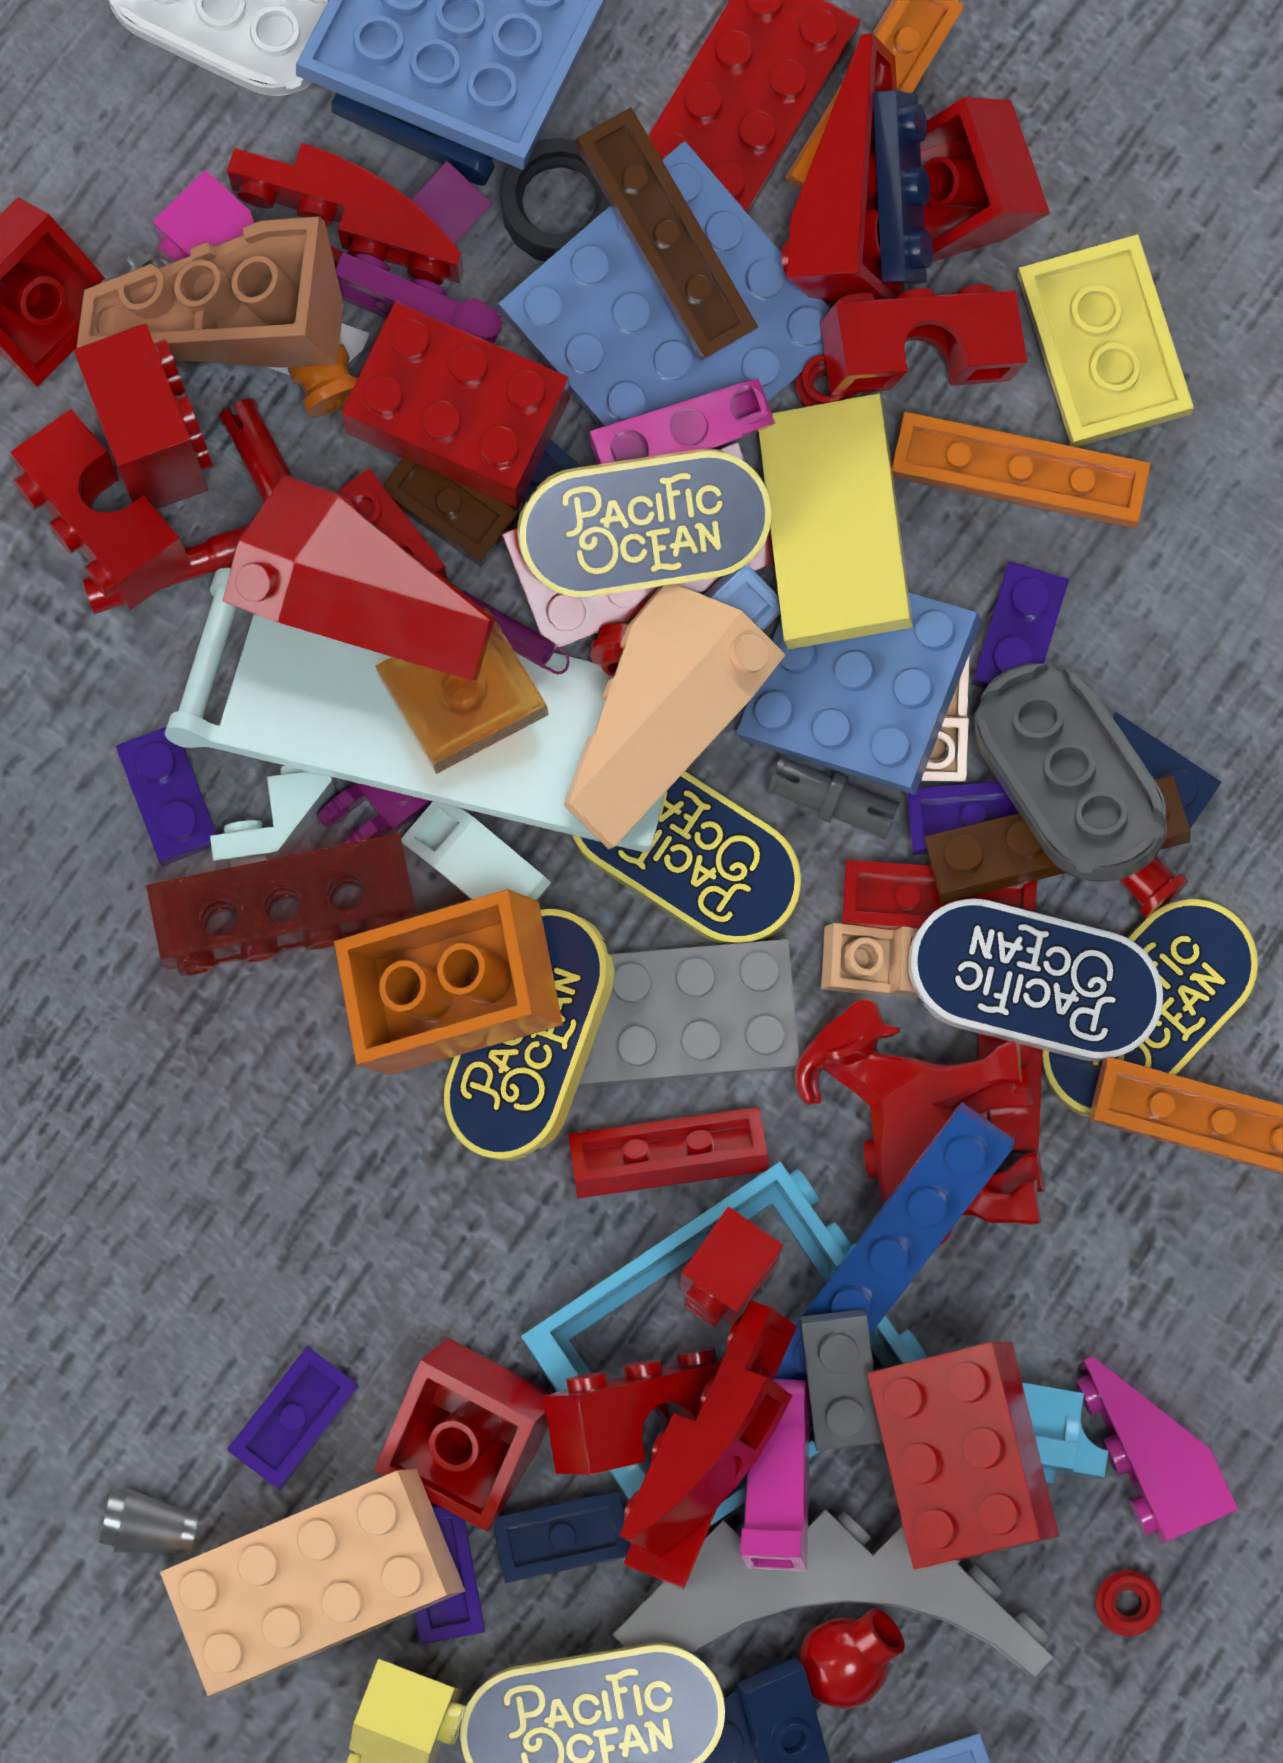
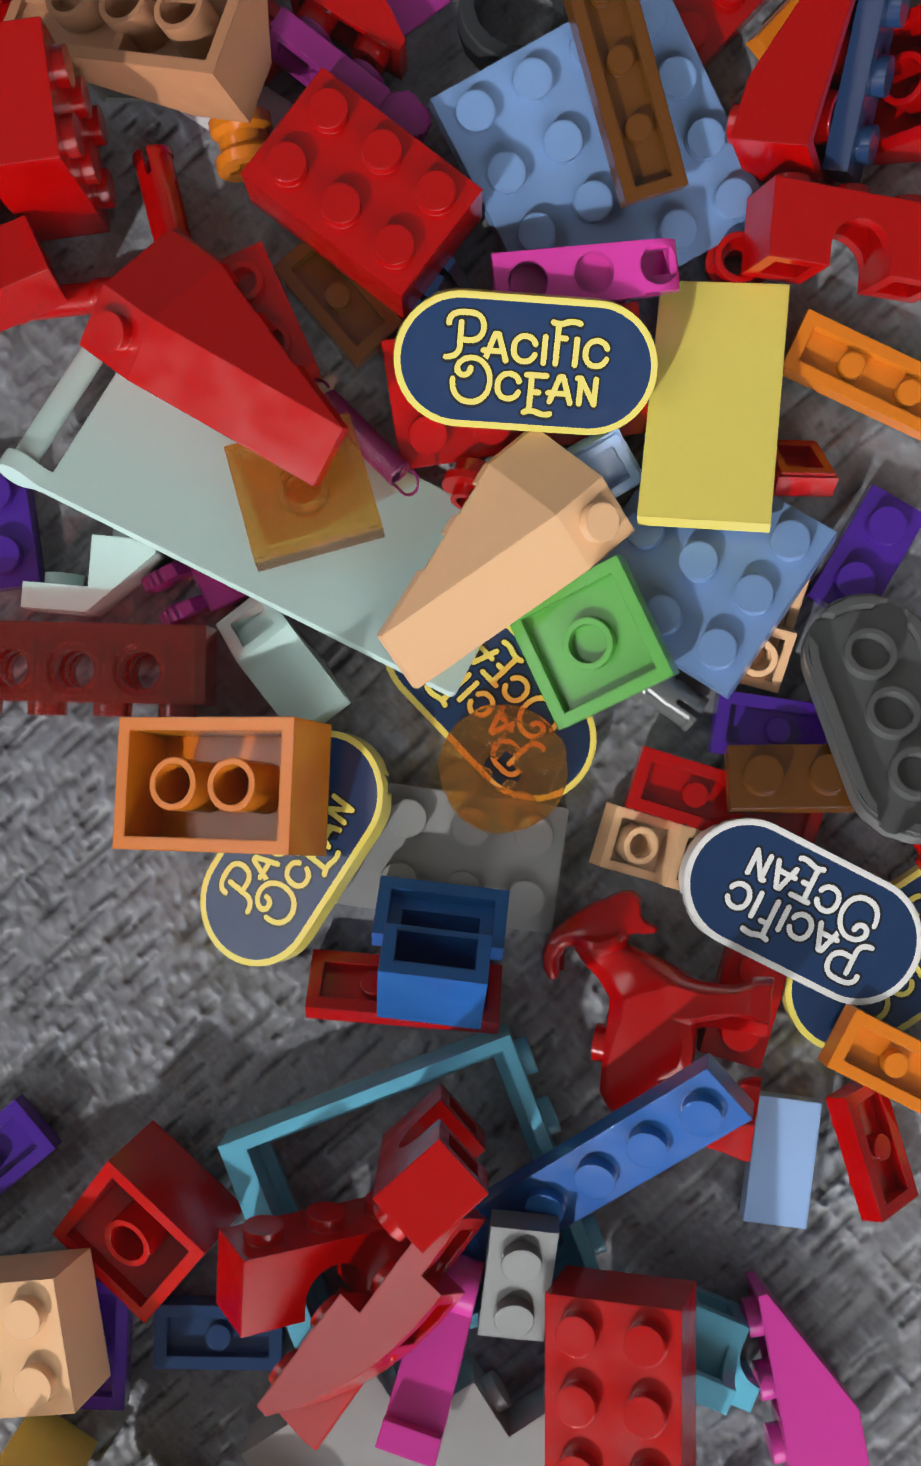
camera: 15 degrees right, 10 degrees up
none -> blue plate [372,875,510,1029]
none -> clear orange plate [438,704,568,835]
none -> bright green plate [510,555,679,730]
none -> light blue tile [739,1091,822,1229]
none -> red tile [773,439,839,497]
none -> red plate [825,1080,919,1223]

